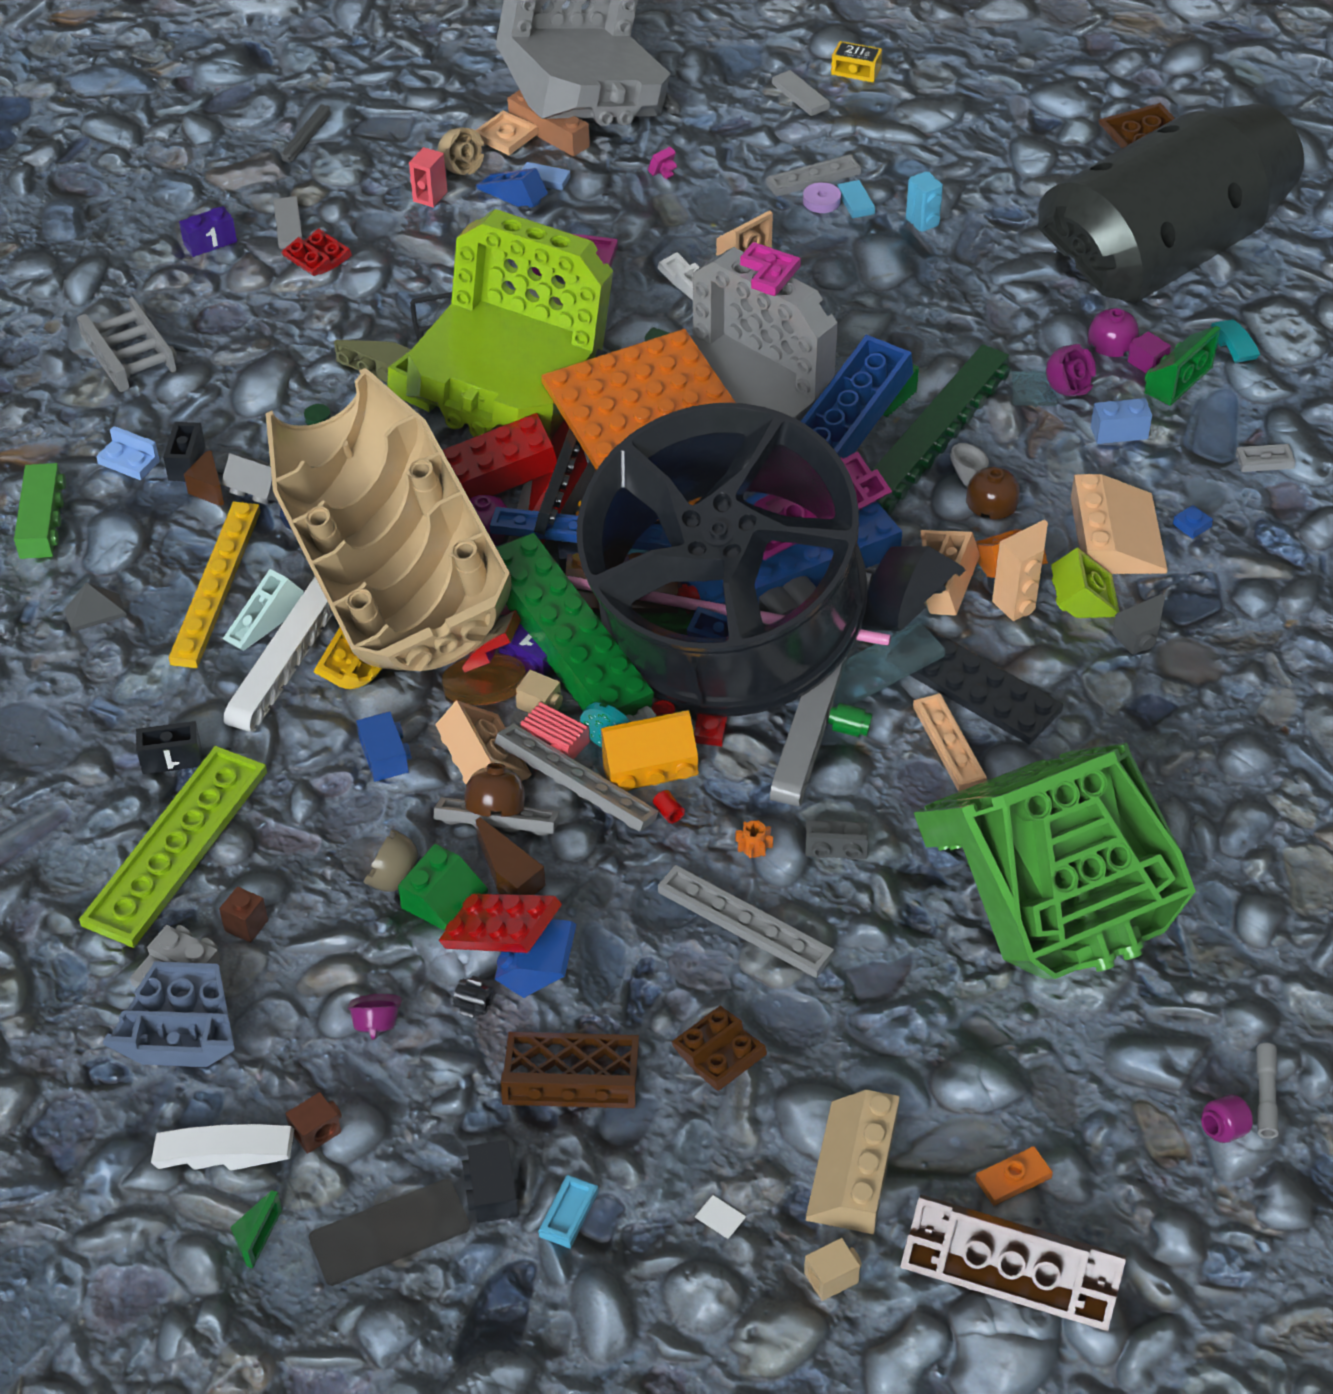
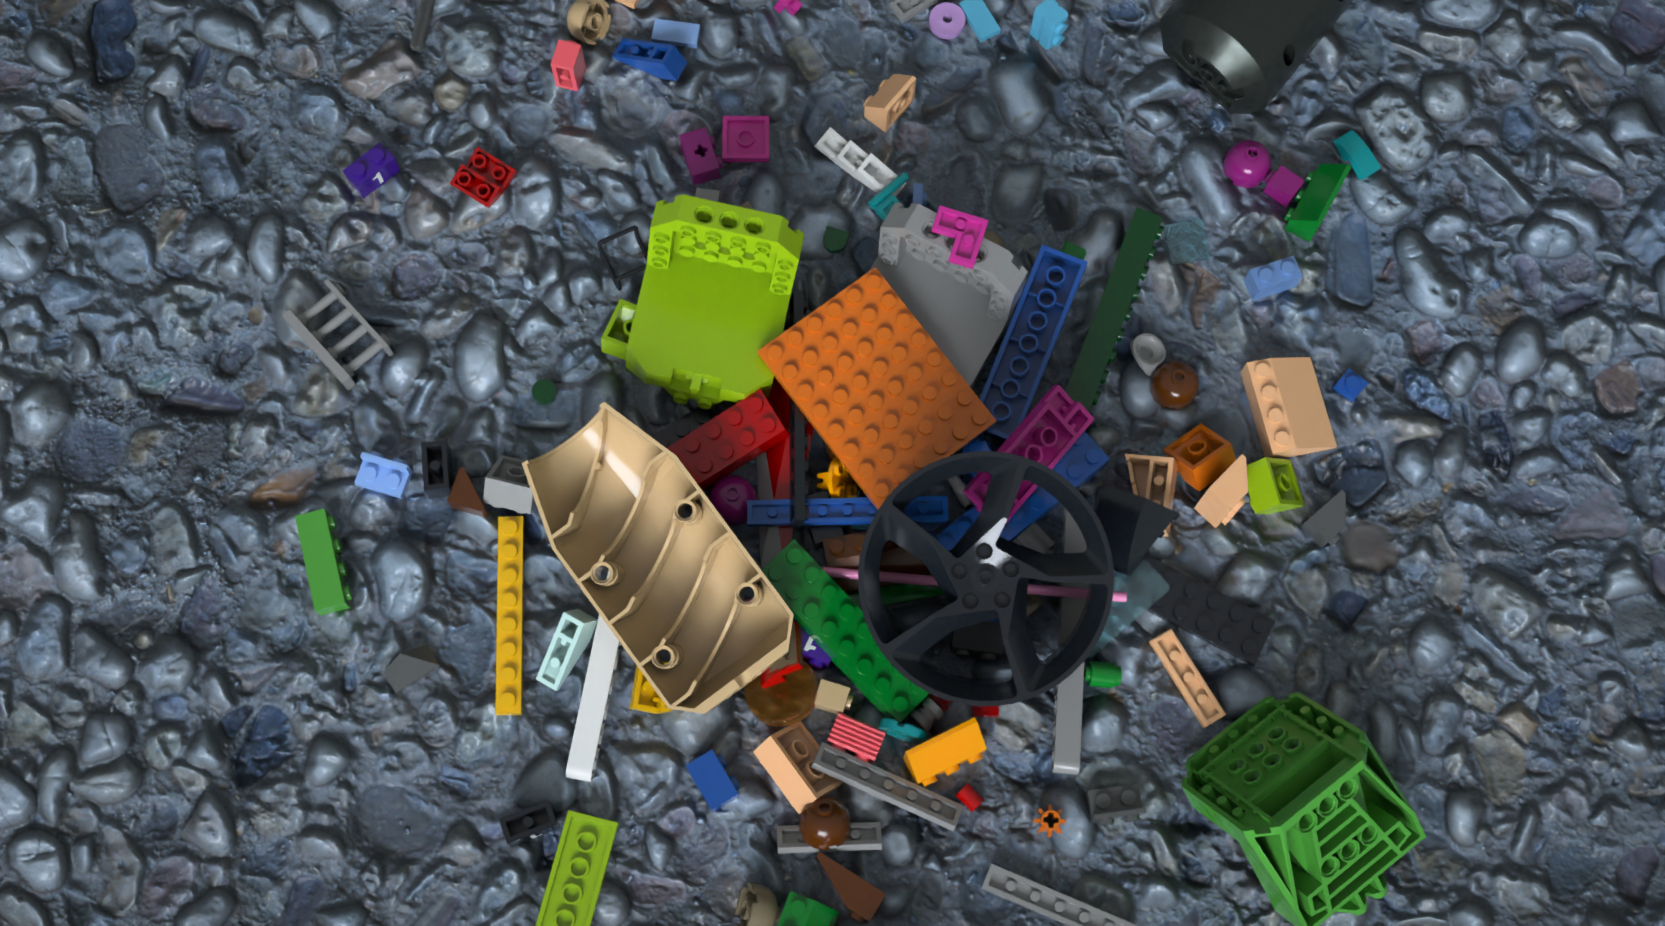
camera: 15 degrees left, 25 degrees up
light grey tile [273,196,302,249] -> none
olive slope [334,340,411,382] -> none
magenta cylinder [1046,344,1096,397] -> none
light grey tile [1235,444,1295,472] -> none

